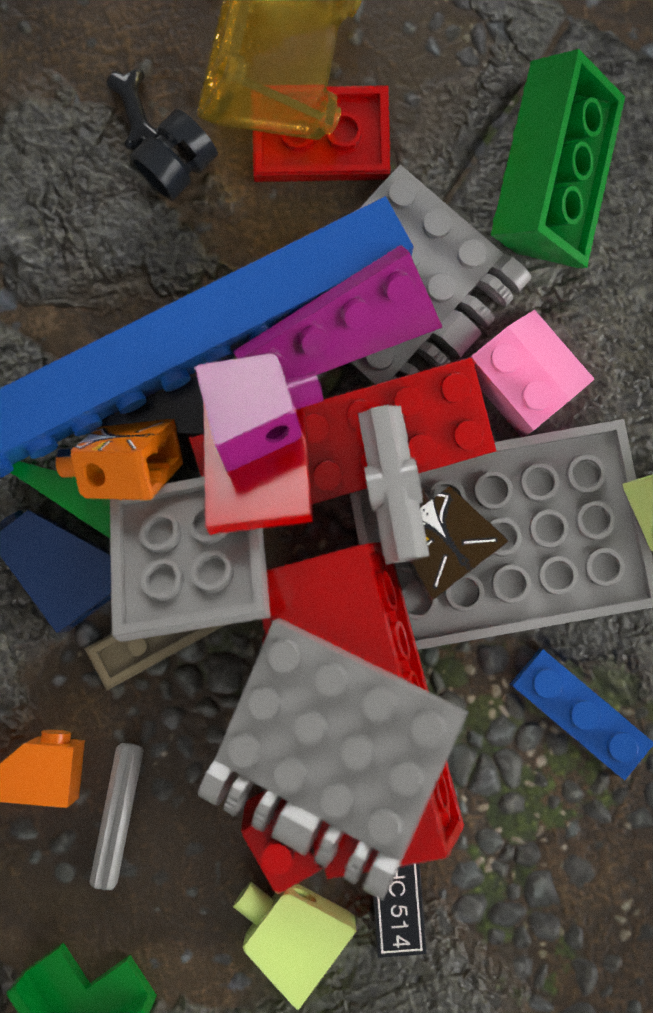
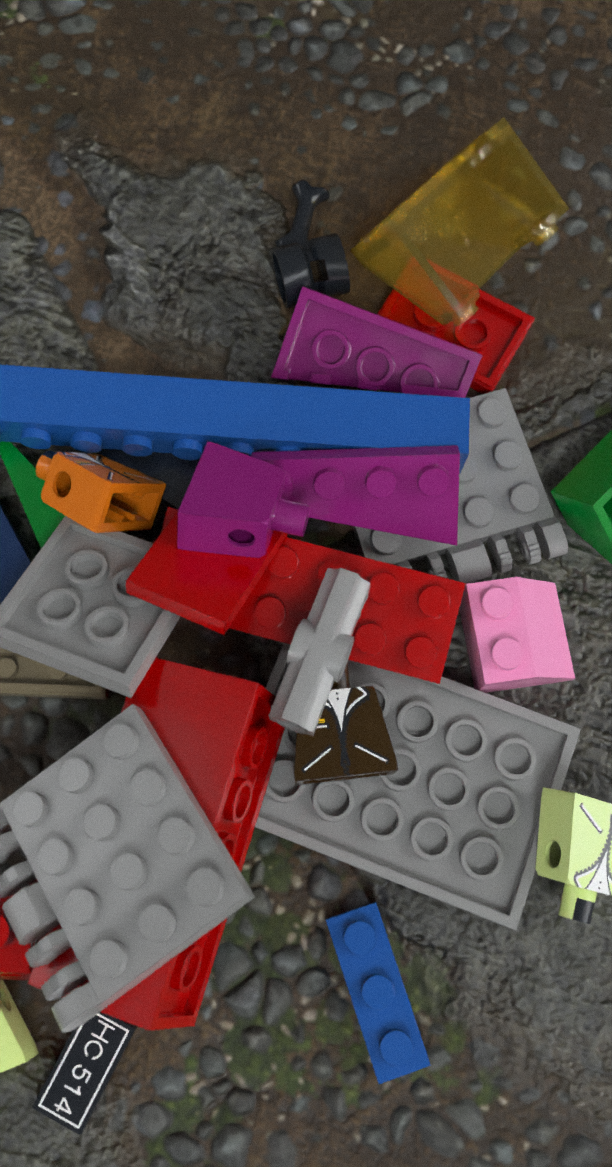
camera: 30 degrees right, 10 degrees down
none -> magenta wing [271,287,482,398]

